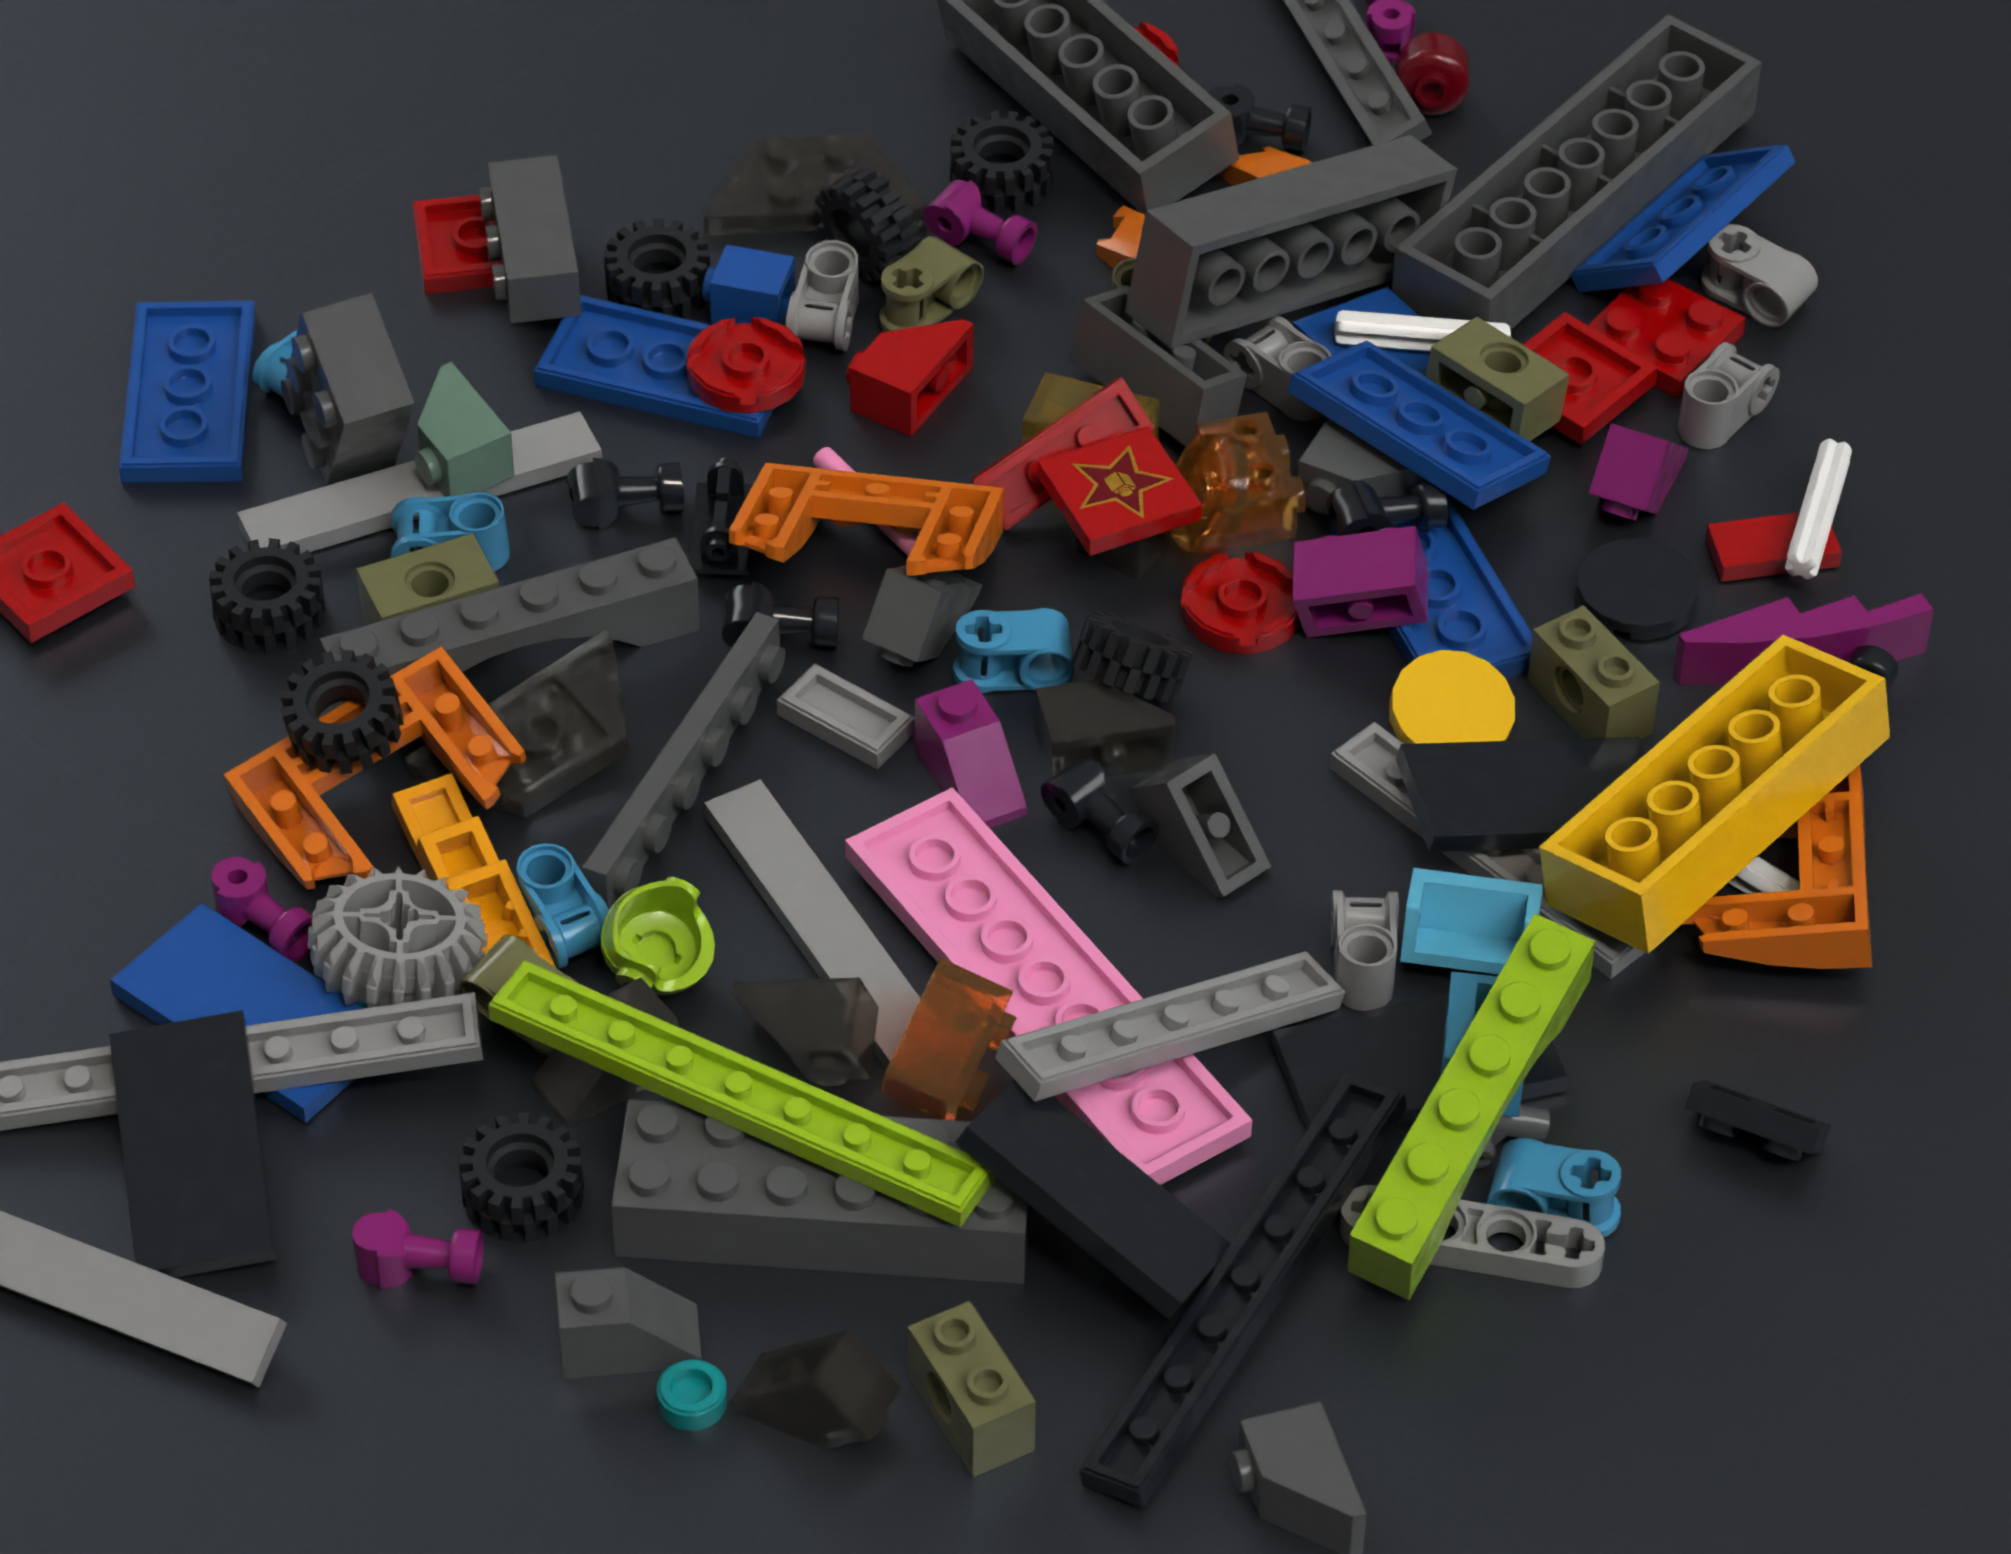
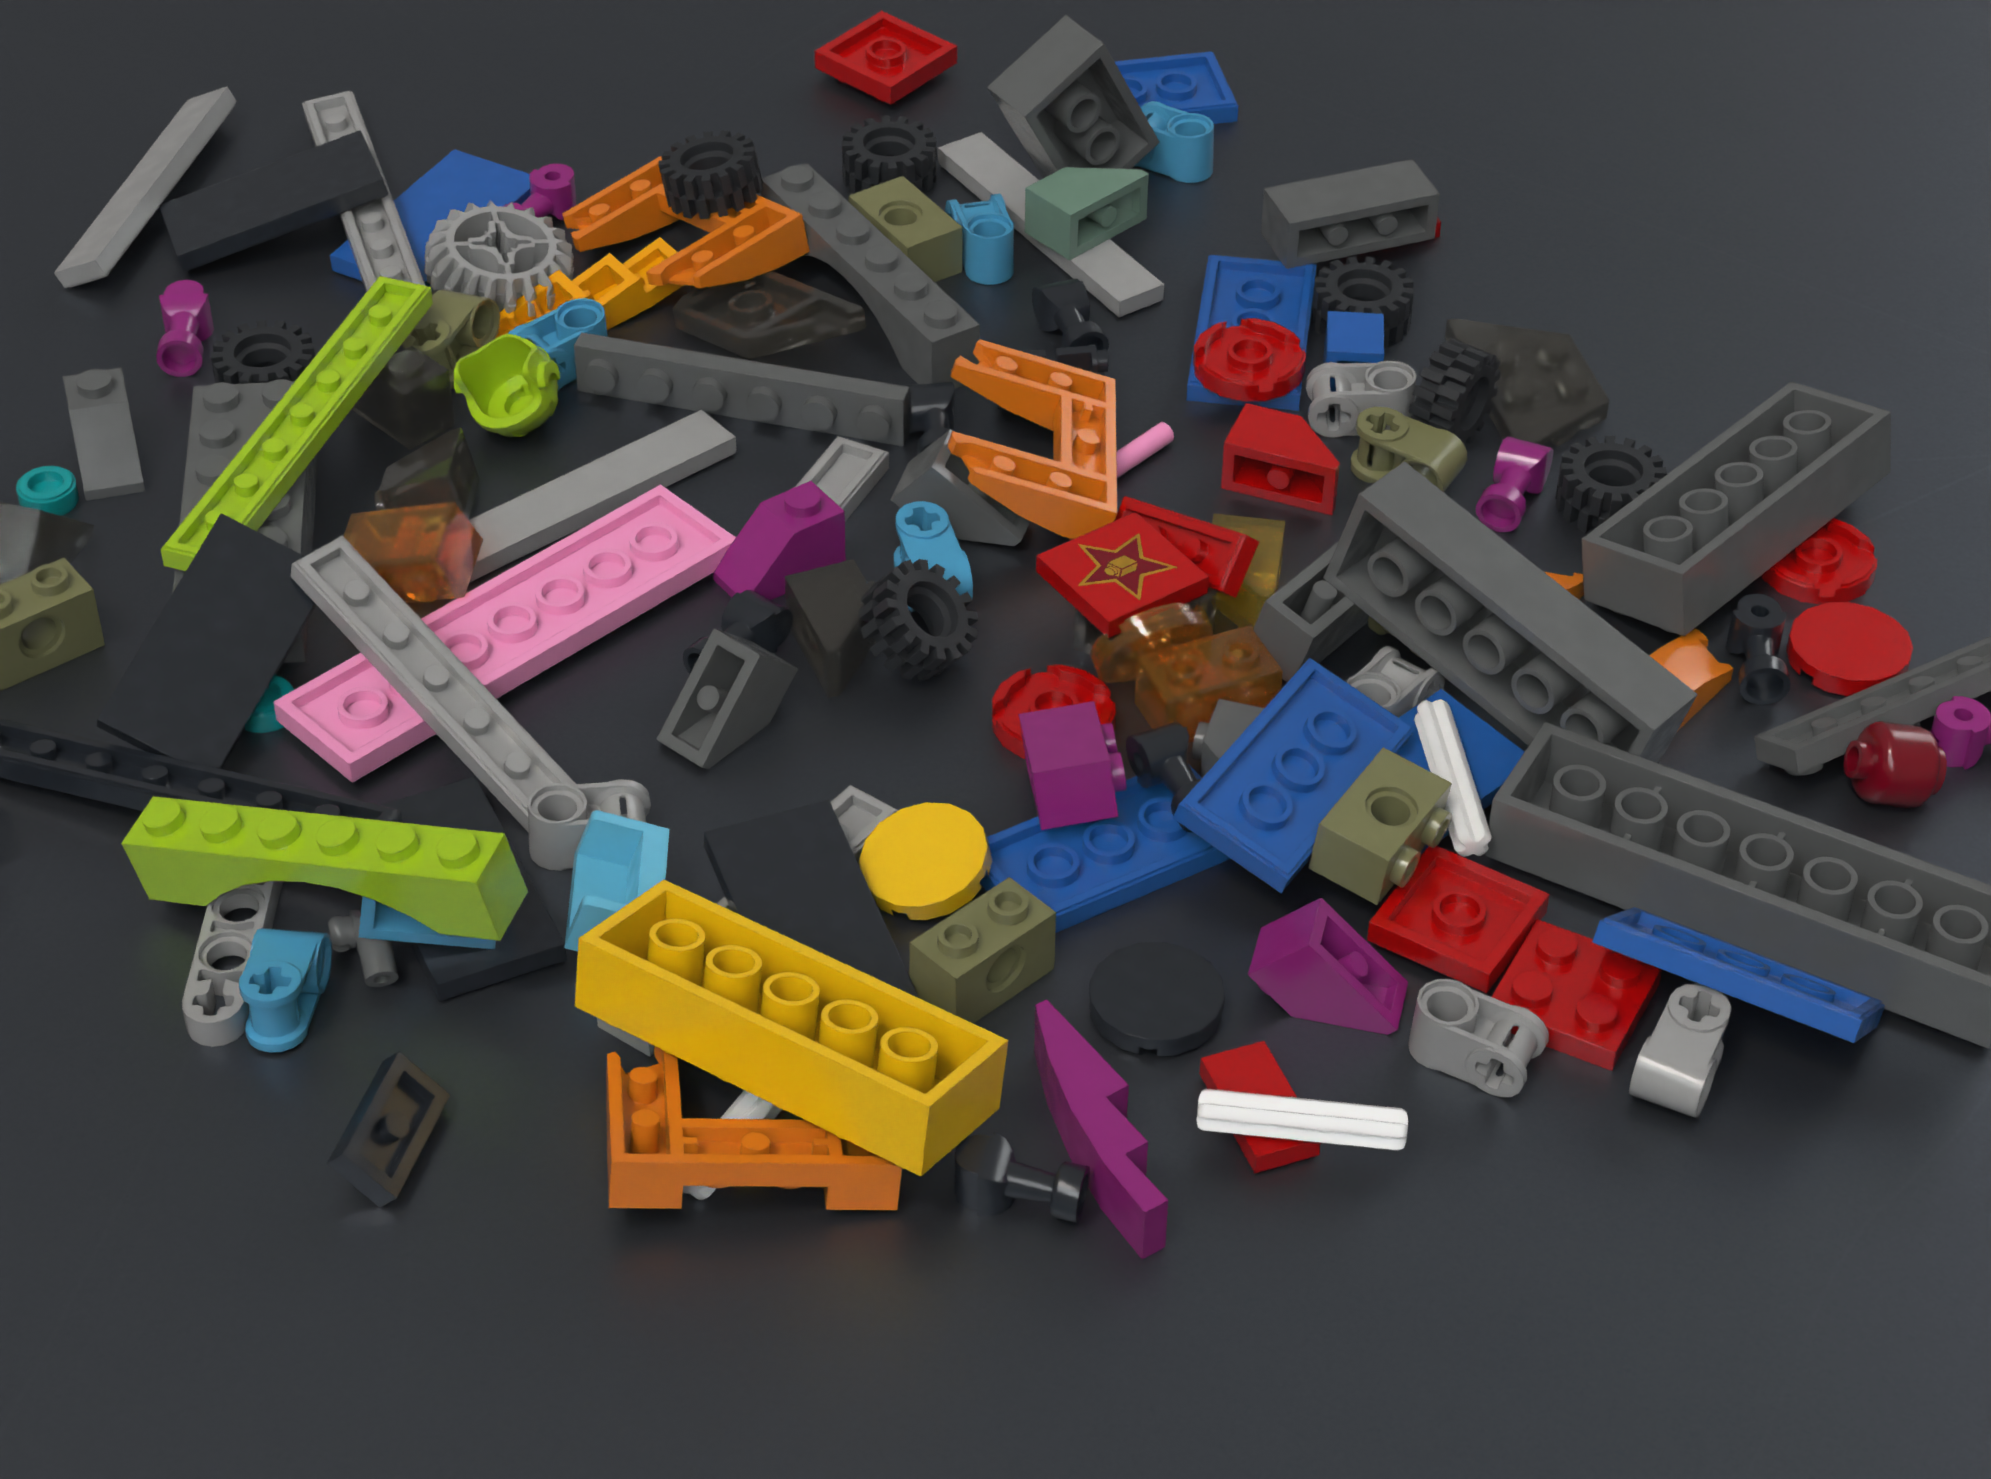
camera: 80 degrees right, 5 degrees down
none -> red tile [1786,602,1914,697]

